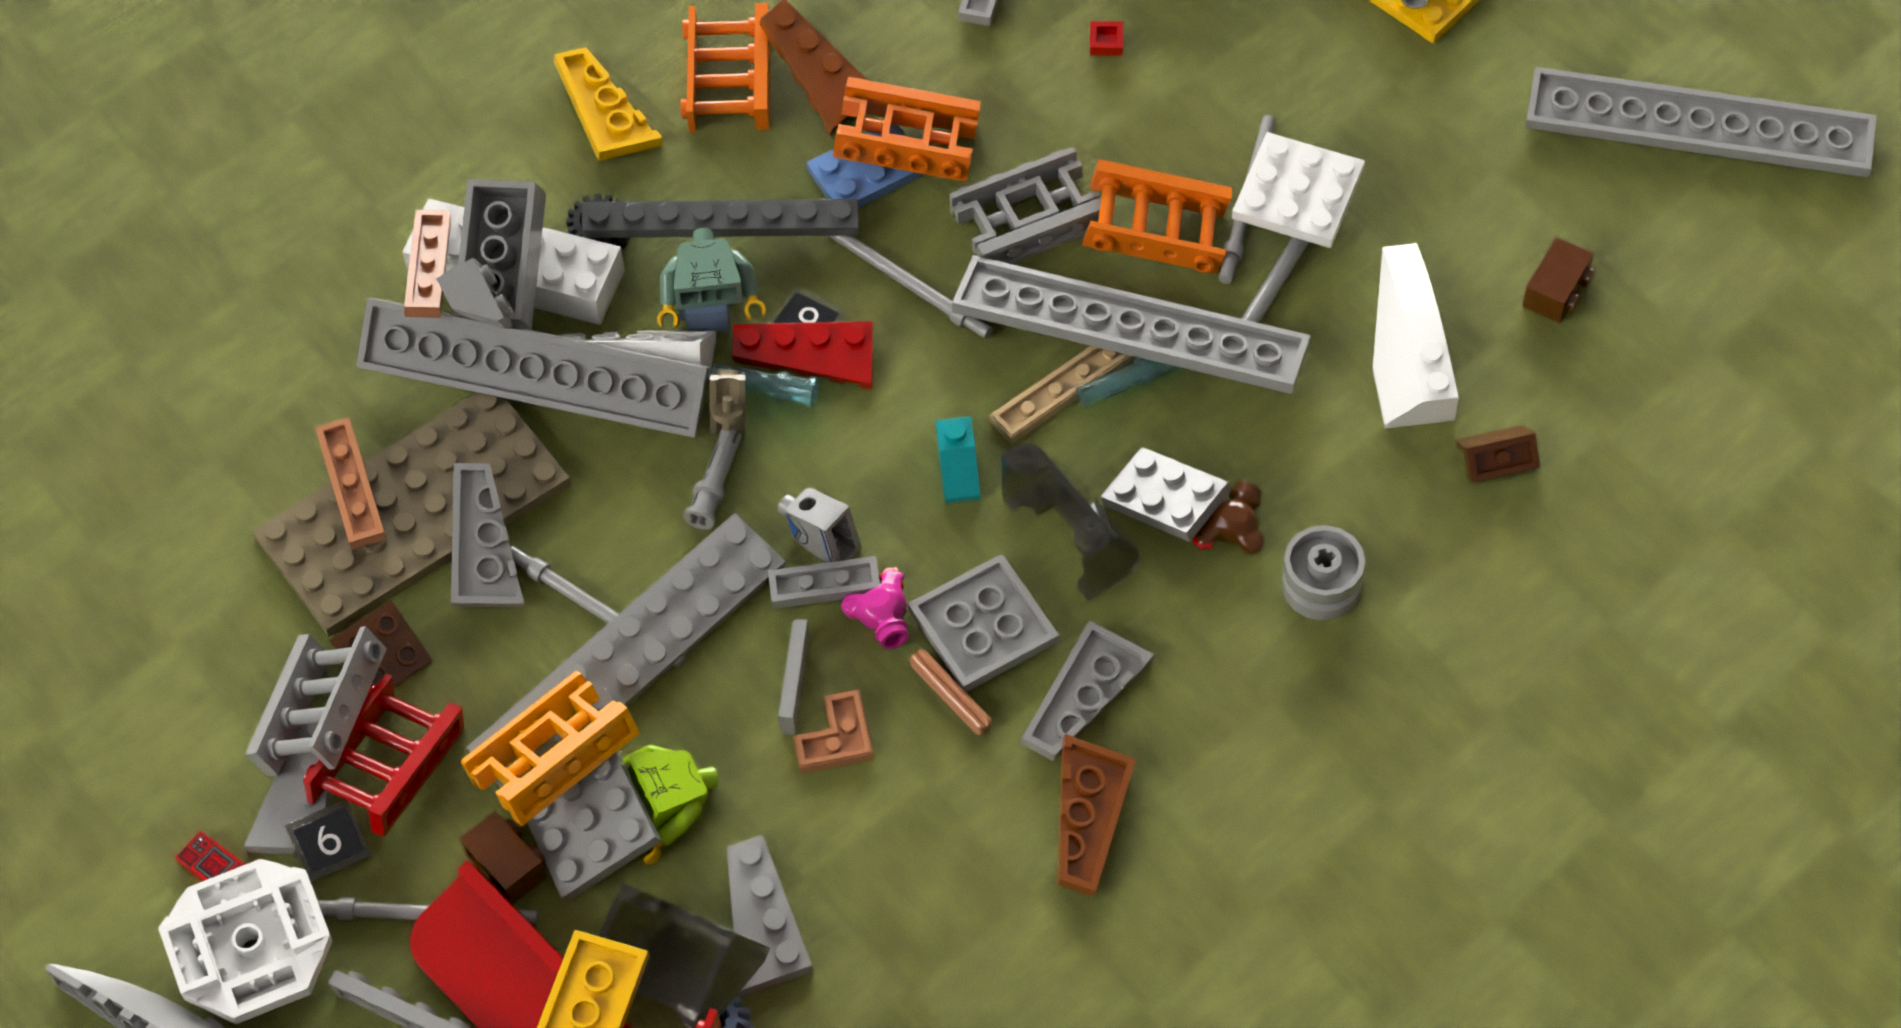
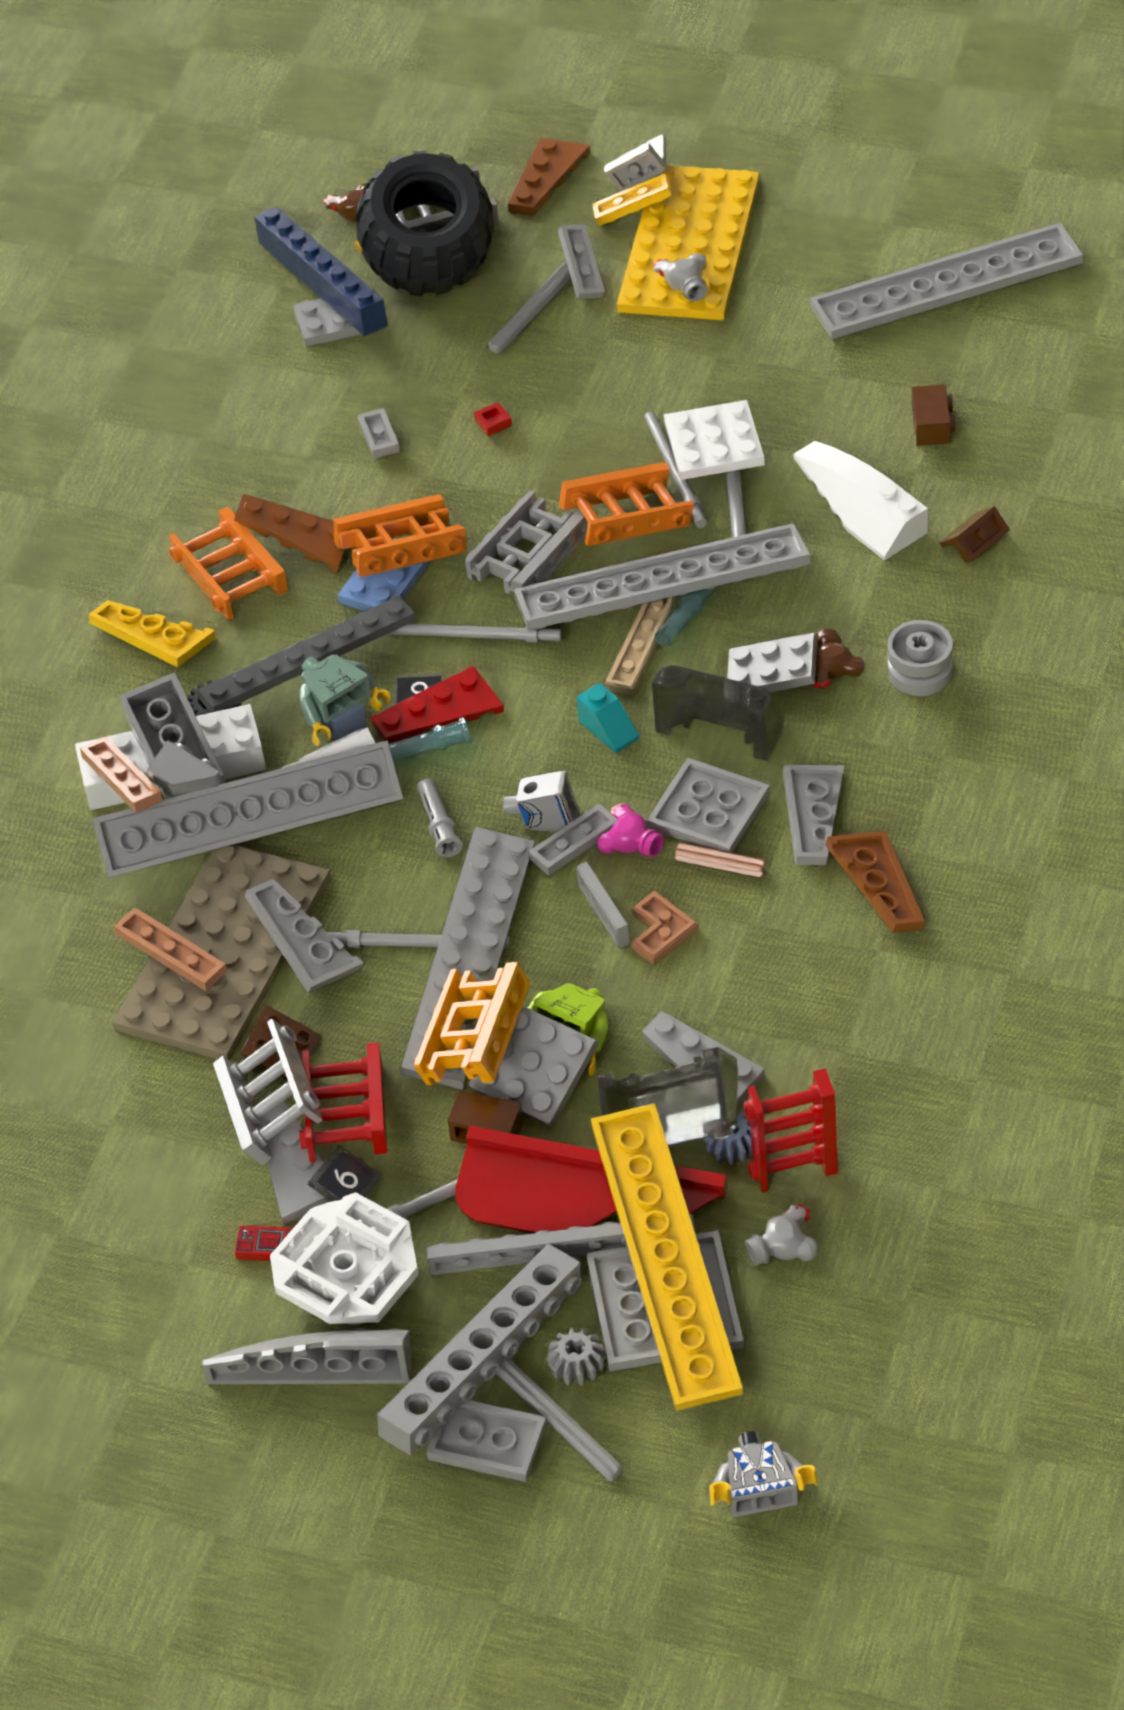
camera: 30 degrees left, 10 degrees down
dark tan hips [710,370,745,434] -> none

